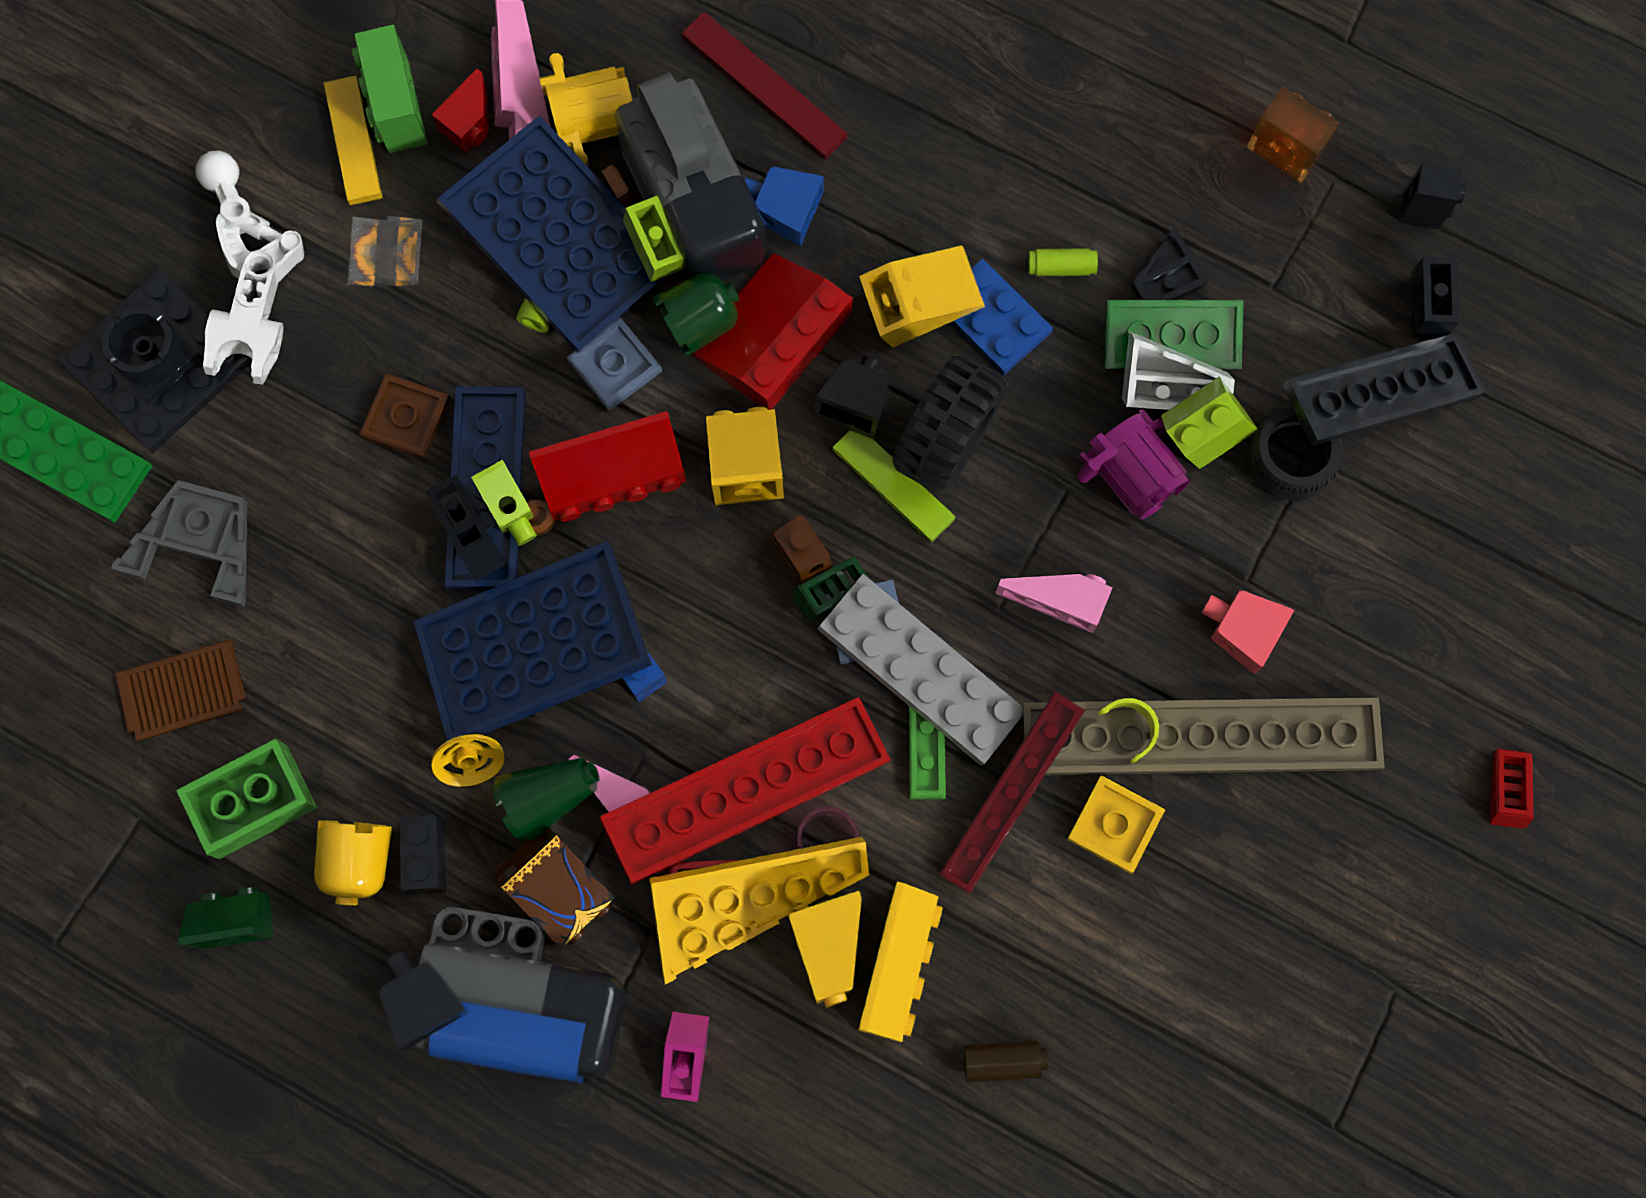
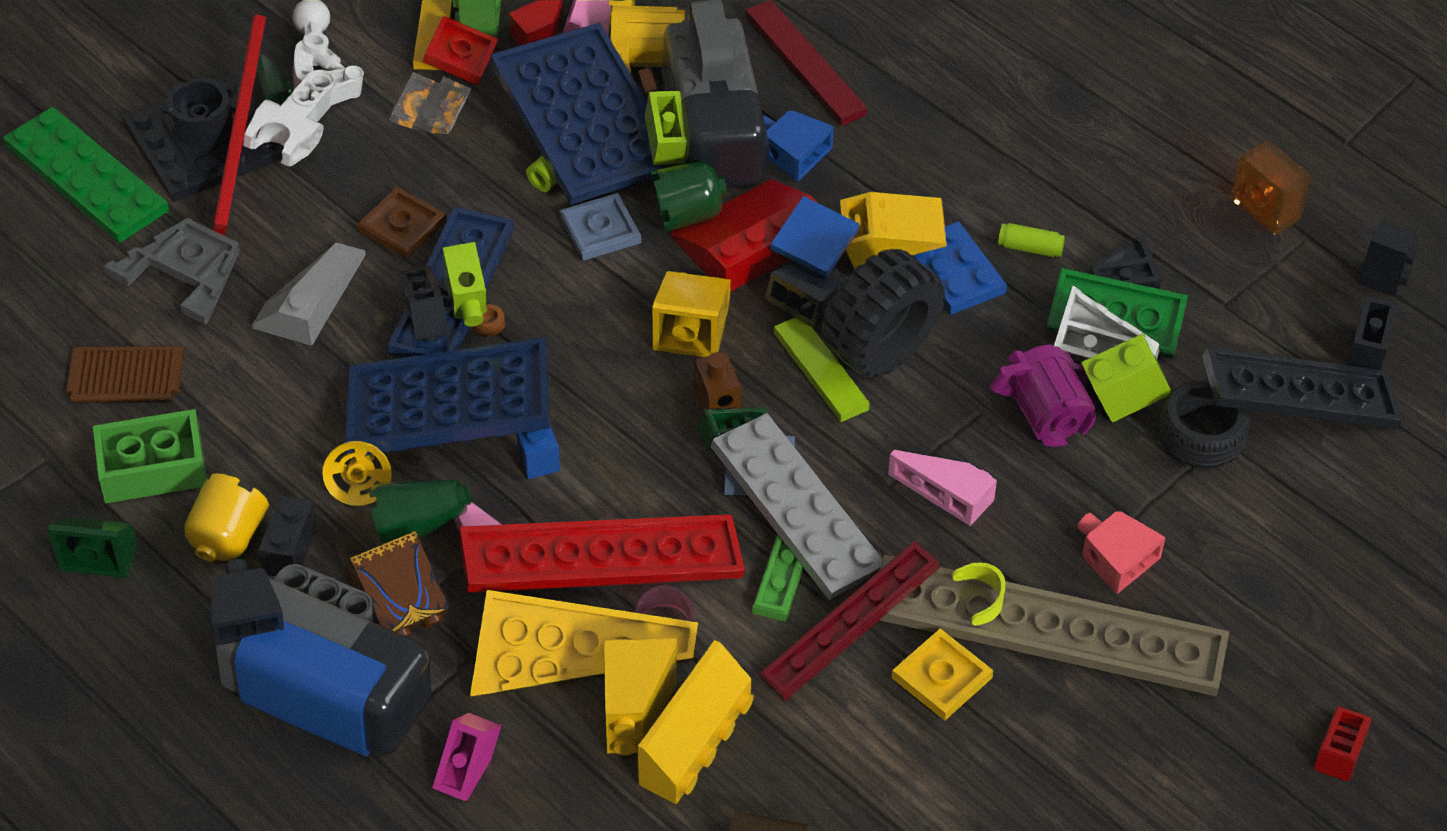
camera: 15 degrees right, 25 degrees down
red slope [529,411,687,522] -> none
none -> red tile [213,14,266,236]
none -> light grey wedge [252,242,366,346]
none -> clear green slope [257,52,295,105]
none -> red plate [422,15,498,85]
none -> blue tile [771,196,859,278]

